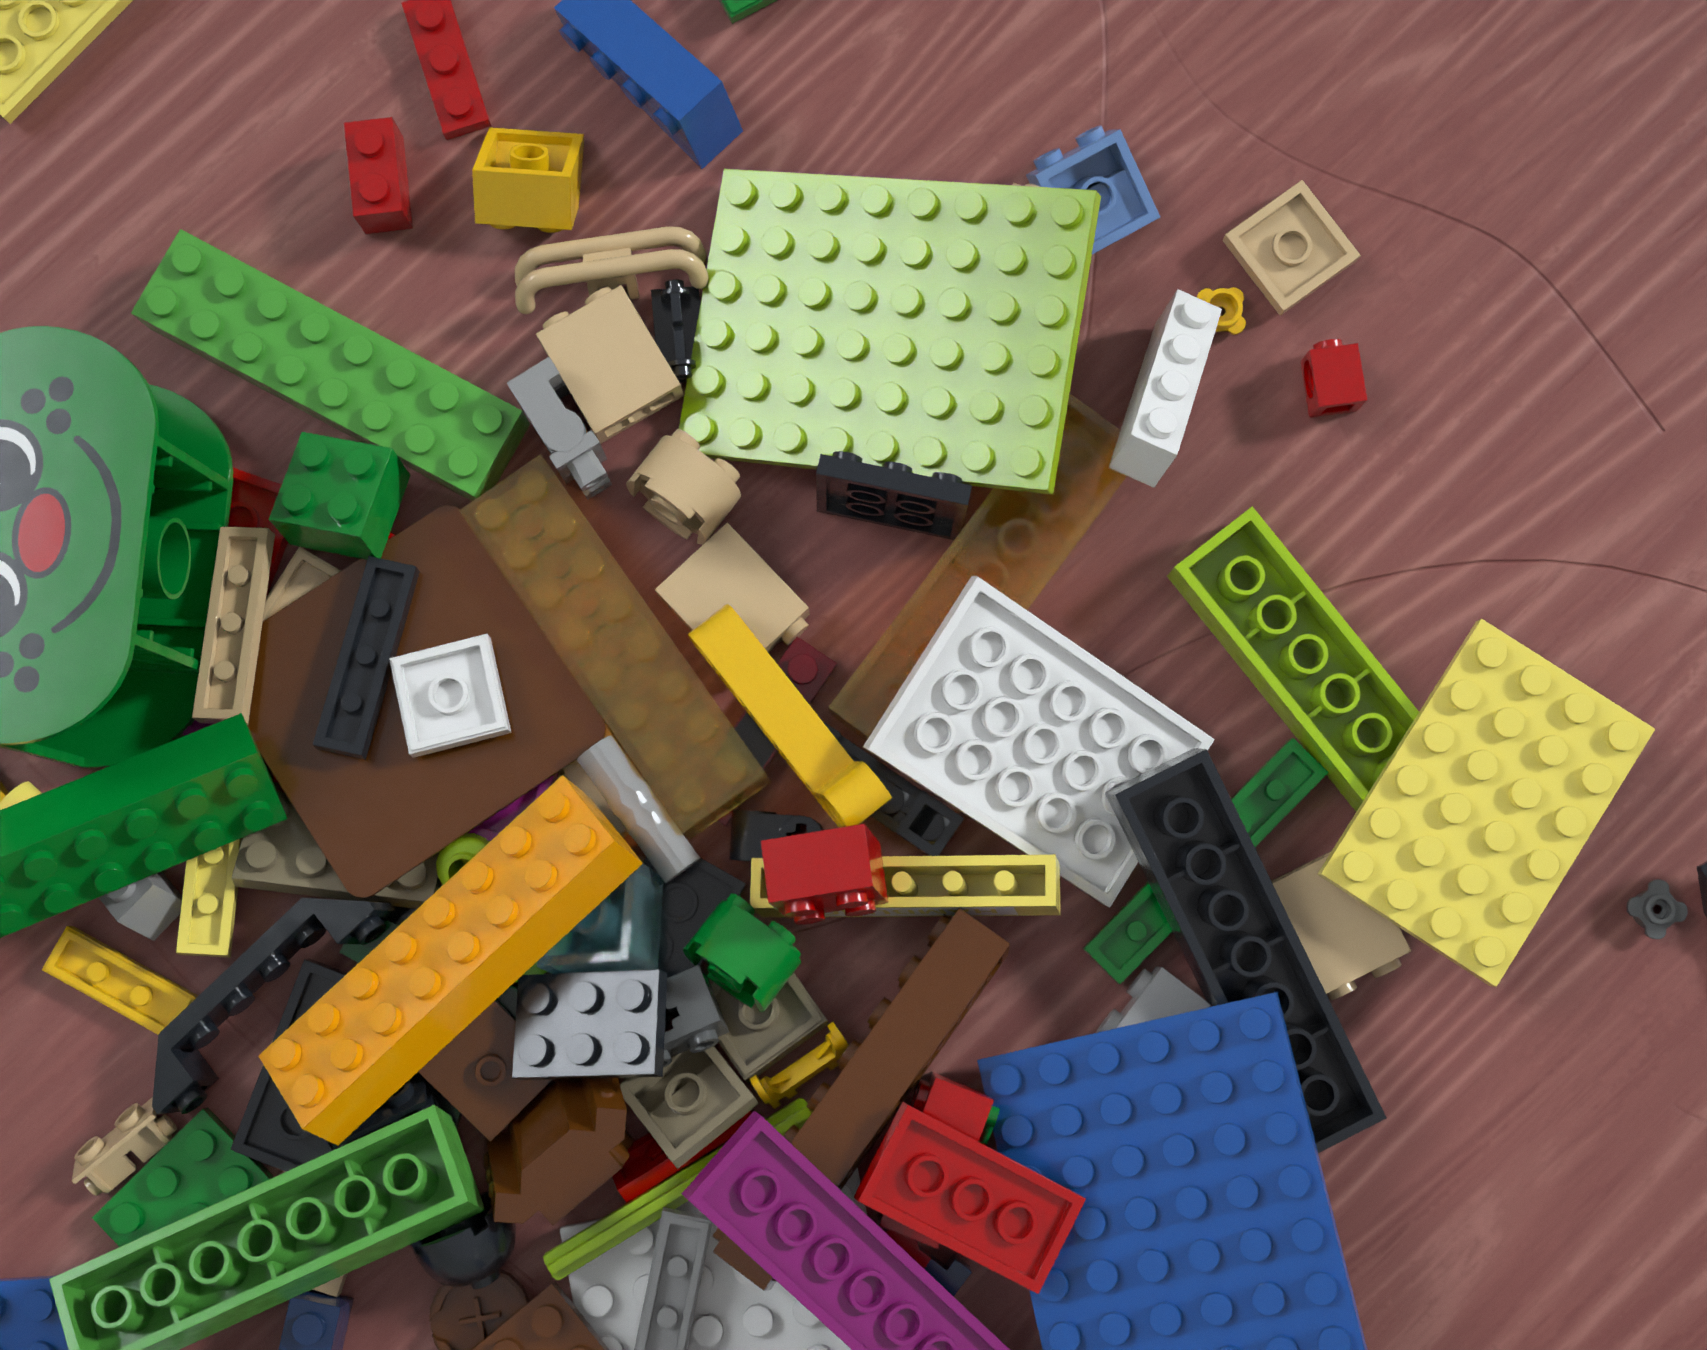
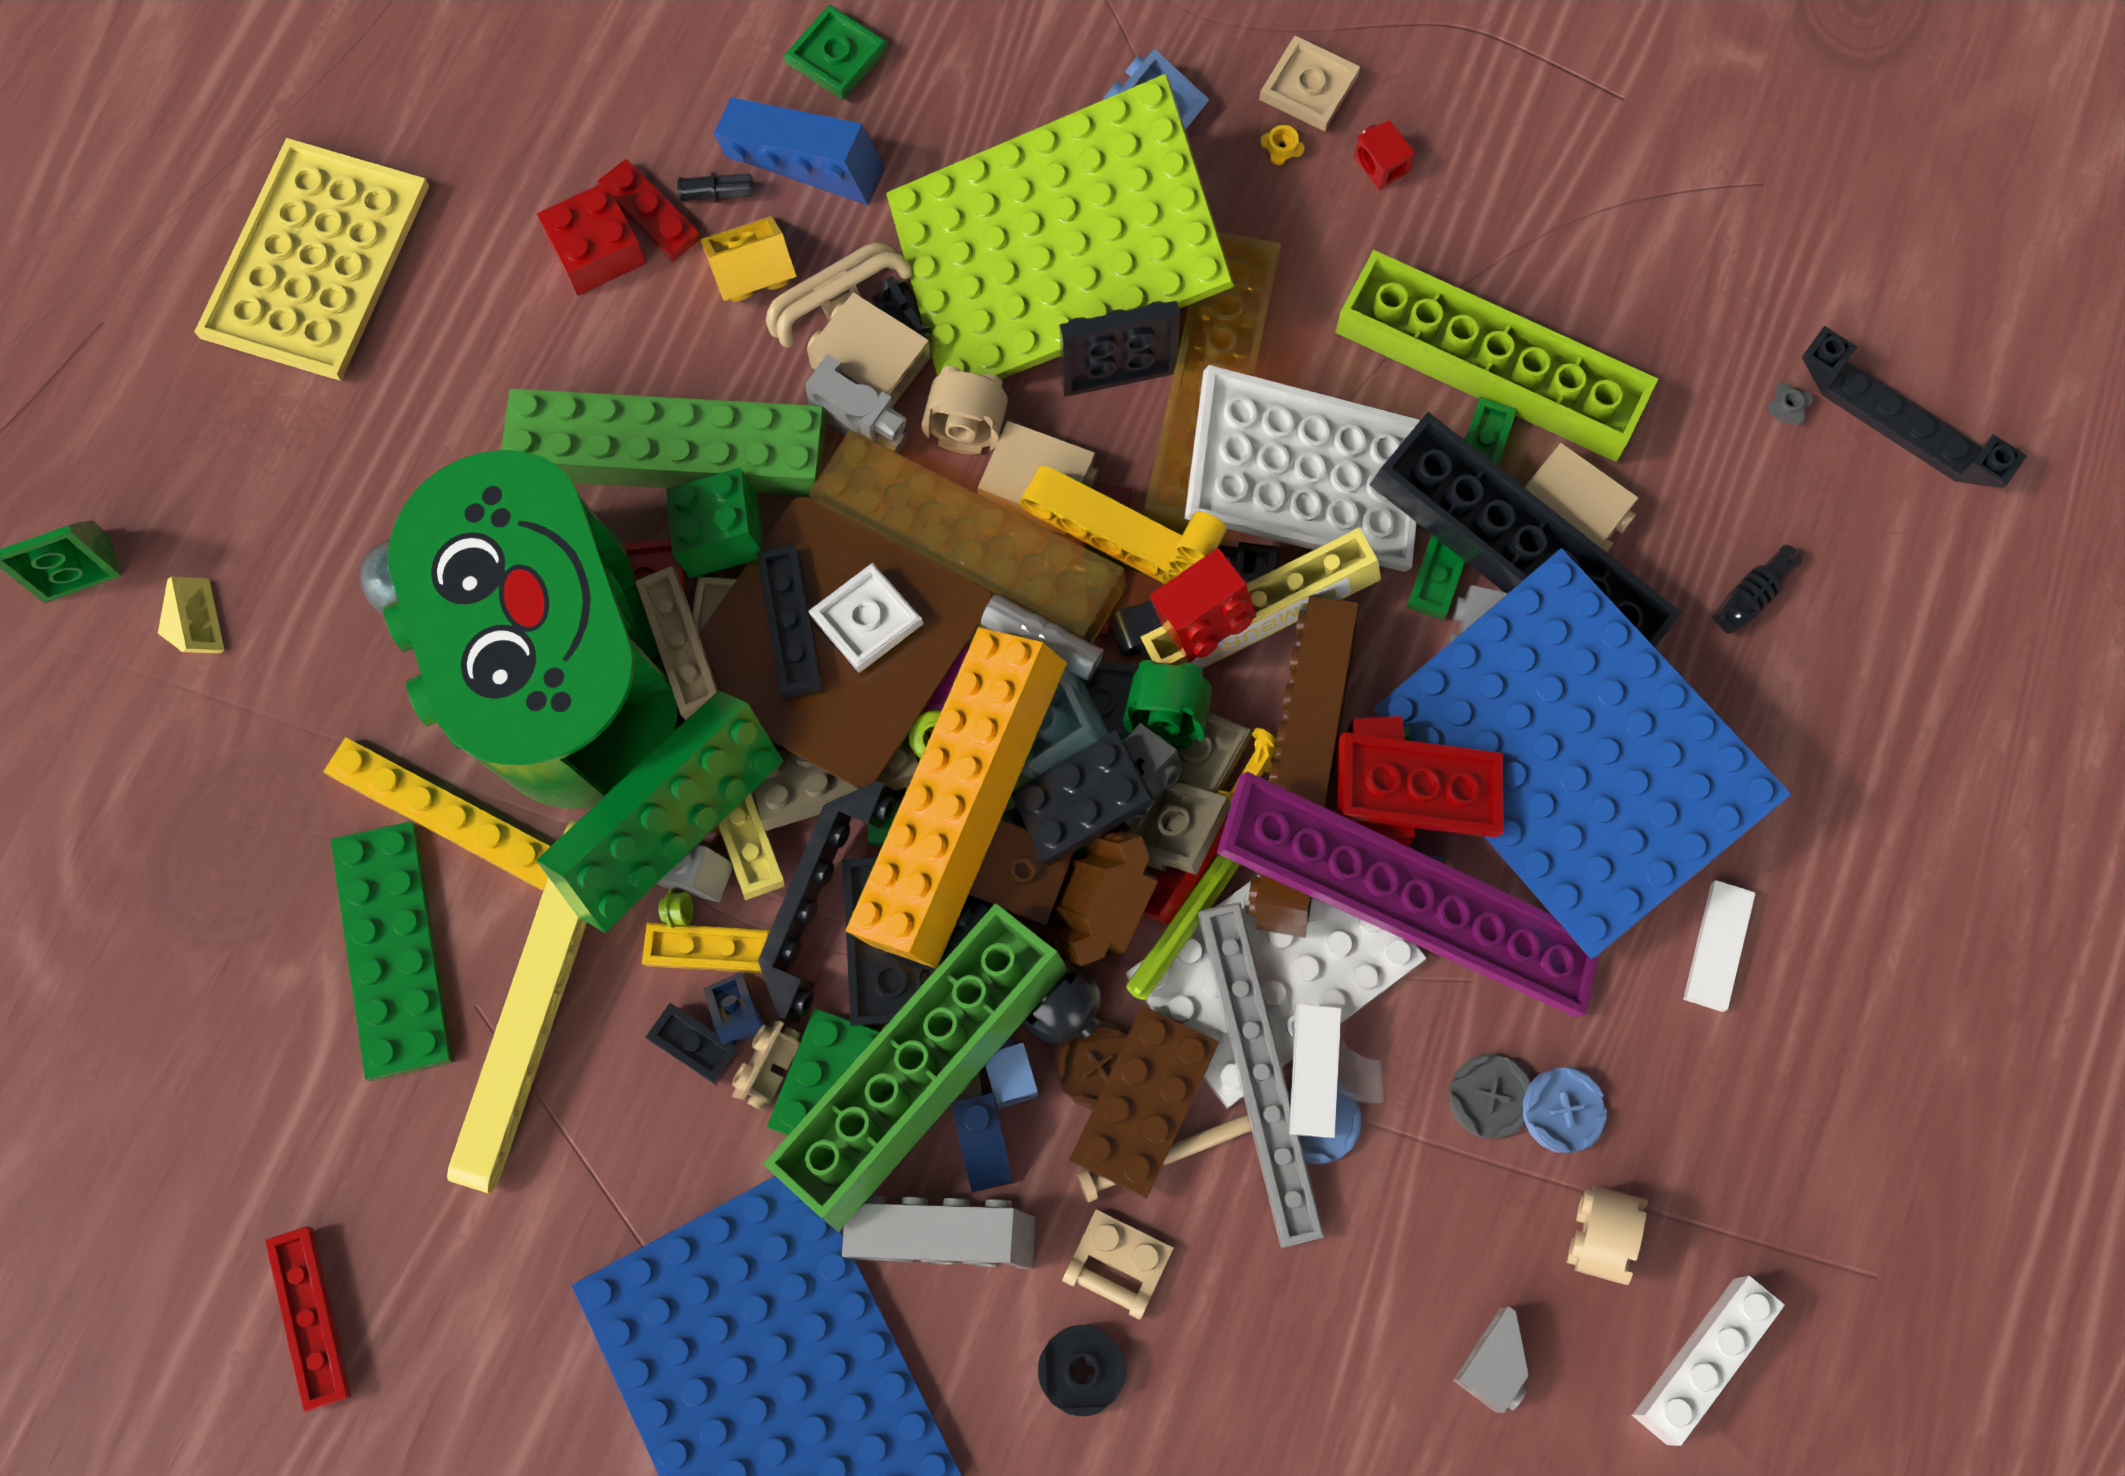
camera: 25 degrees left, 10 degrees down
red brick [344,117,413,234] -> none
white brick [1109,289,1222,488] -> none
light yellow plate [1317,619,1655,987] -> none
none -> red brick [536,181,646,296]
none -> black plate [645,1003,741,1086]
none -> lime plate [658,889,694,928]
none -> black axle [677,172,755,203]
none -> dark blue slope [703,971,764,1045]
none -> medium blue brick [985,1040,1038,1109]
none -> black hinge [1712,545,1803,634]

